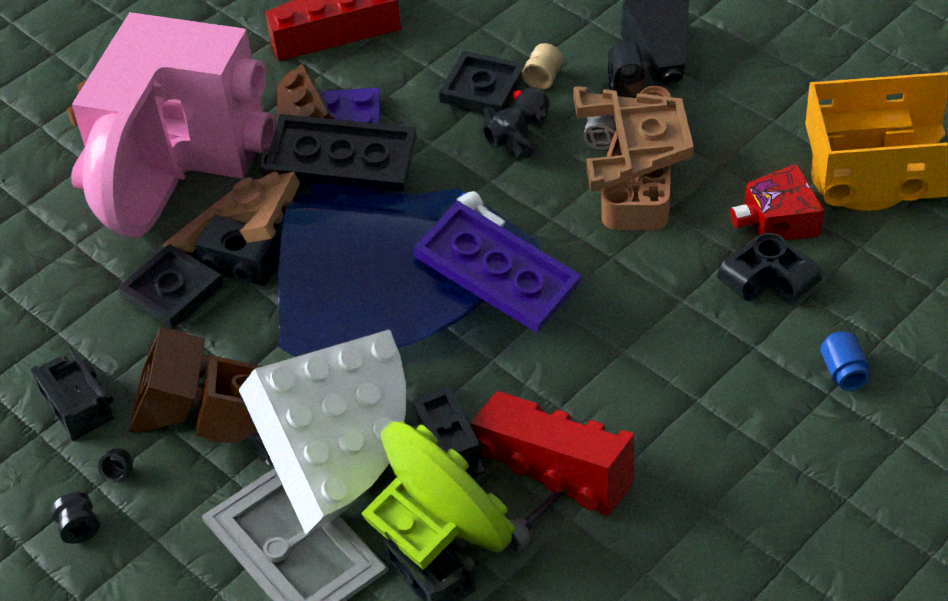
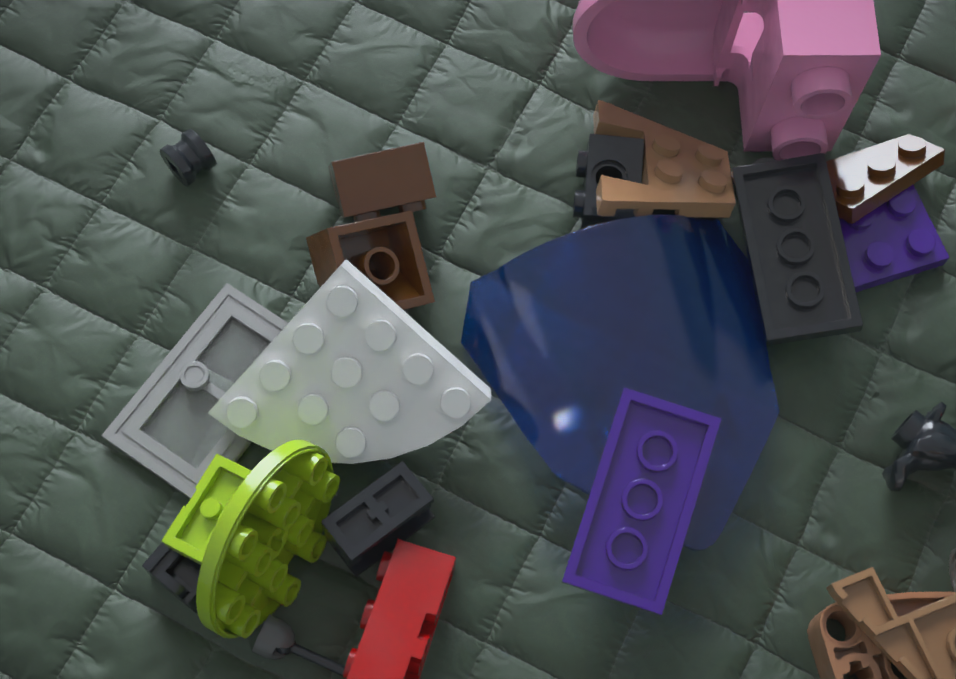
camera: 65 degrees right, 20 degrees up
black hinge [30,347,114,441] -> none
black hinge [98,448,134,483] -> none
black plate [118,244,223,329] -> none
white hand [457,191,506,227] -> none

